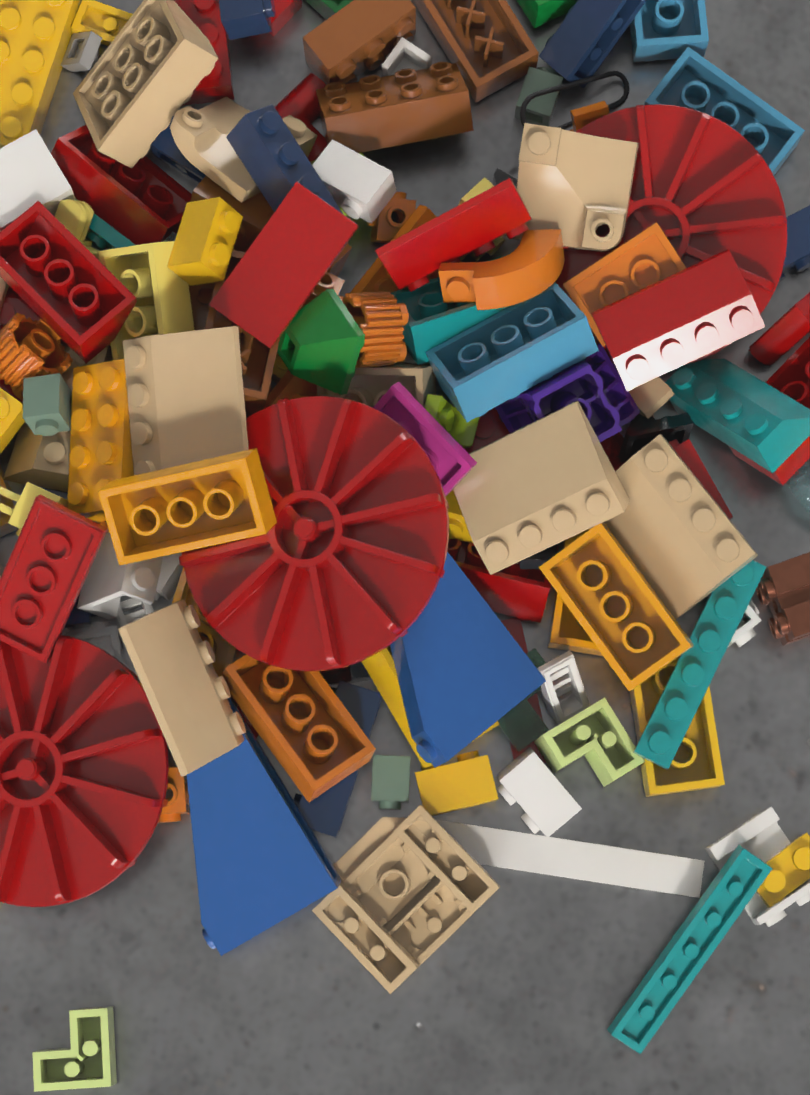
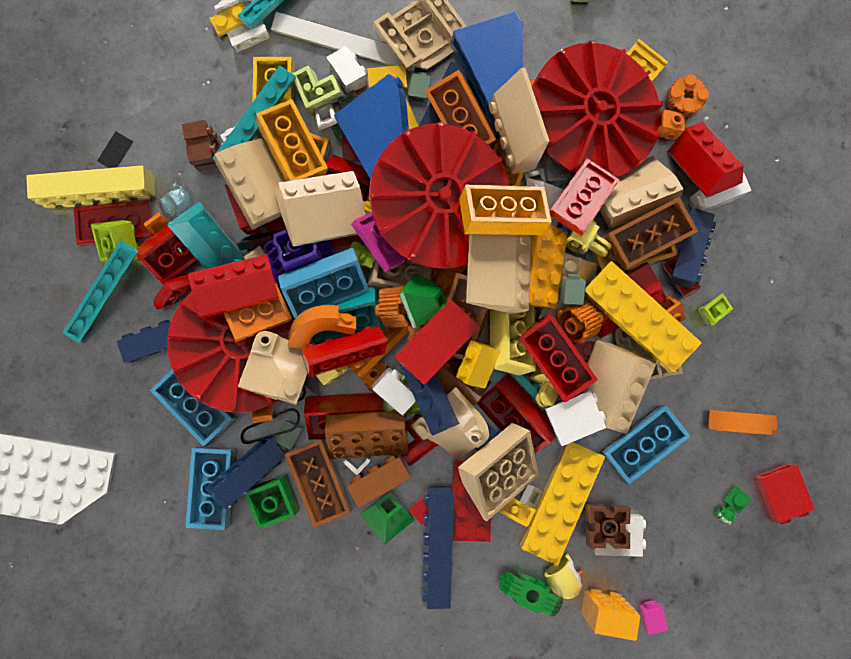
camera: 170 degrees left, 5 degrees up
none -> red slope [304,393,384,440]

